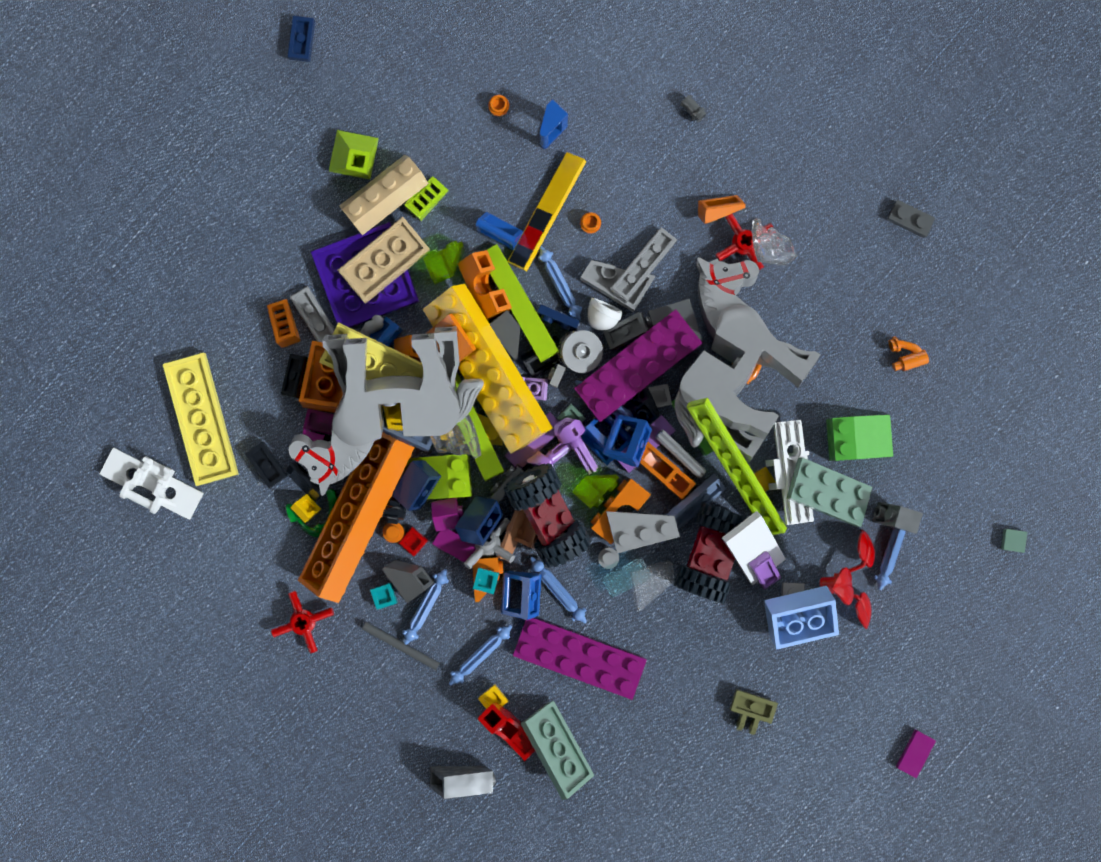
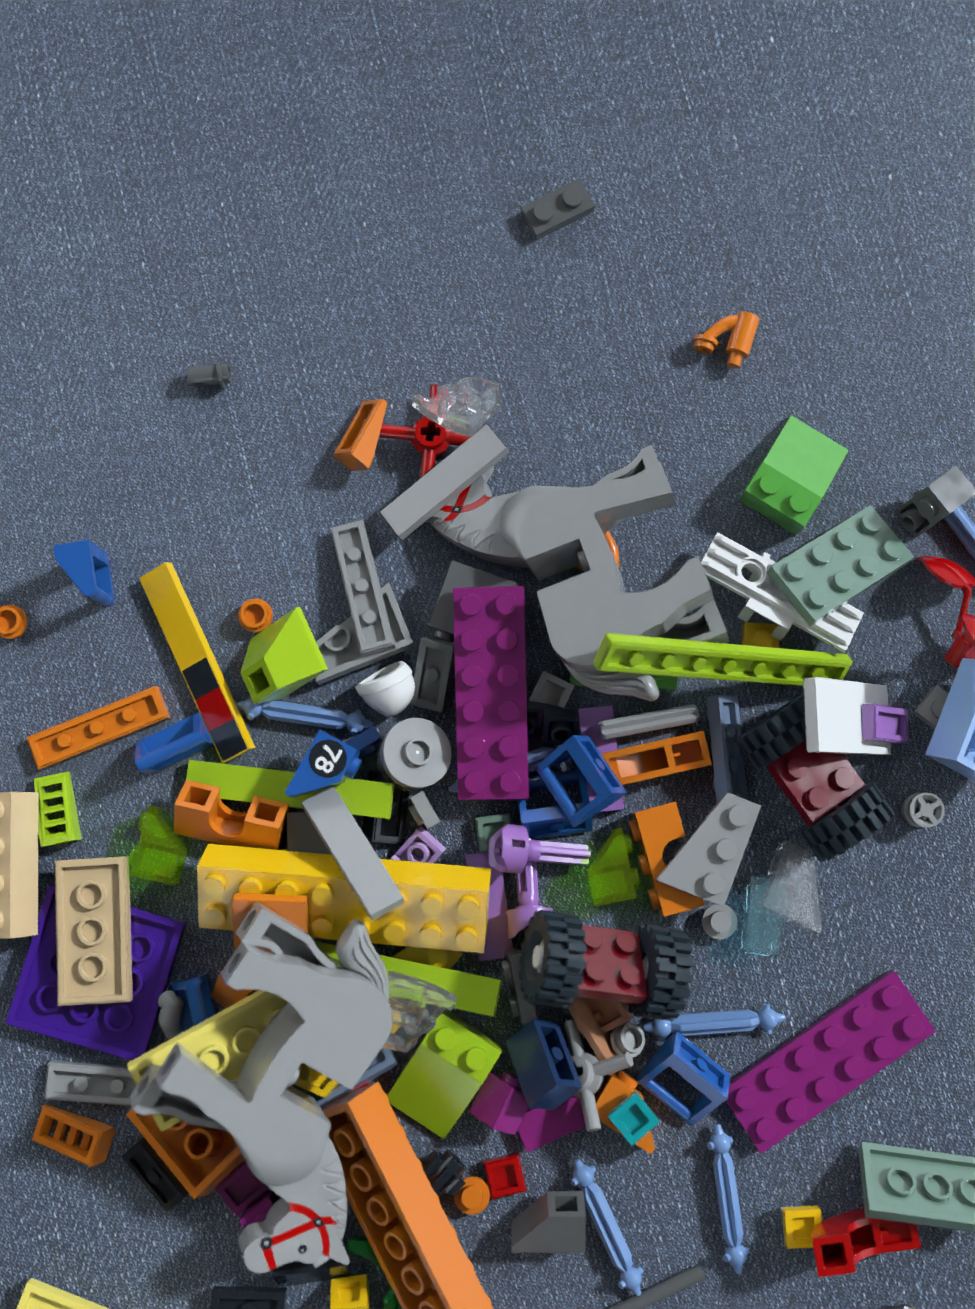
camera: 55 degrees left, 5 degrees down
teal plate [370,582,398,610] -> none
dark blue brick [392,460,441,511] -> none
none -> orange tile [26,686,170,770]
none -> lime slope [241,607,328,704]
none -> blue slope [285,729,362,798]
none -> light grey tile [302,786,404,921]
none -> light grey tile [380,424,510,540]
none -> light grey plate [610,1022,645,1058]
none -> light grey wheel [901,792,945,828]

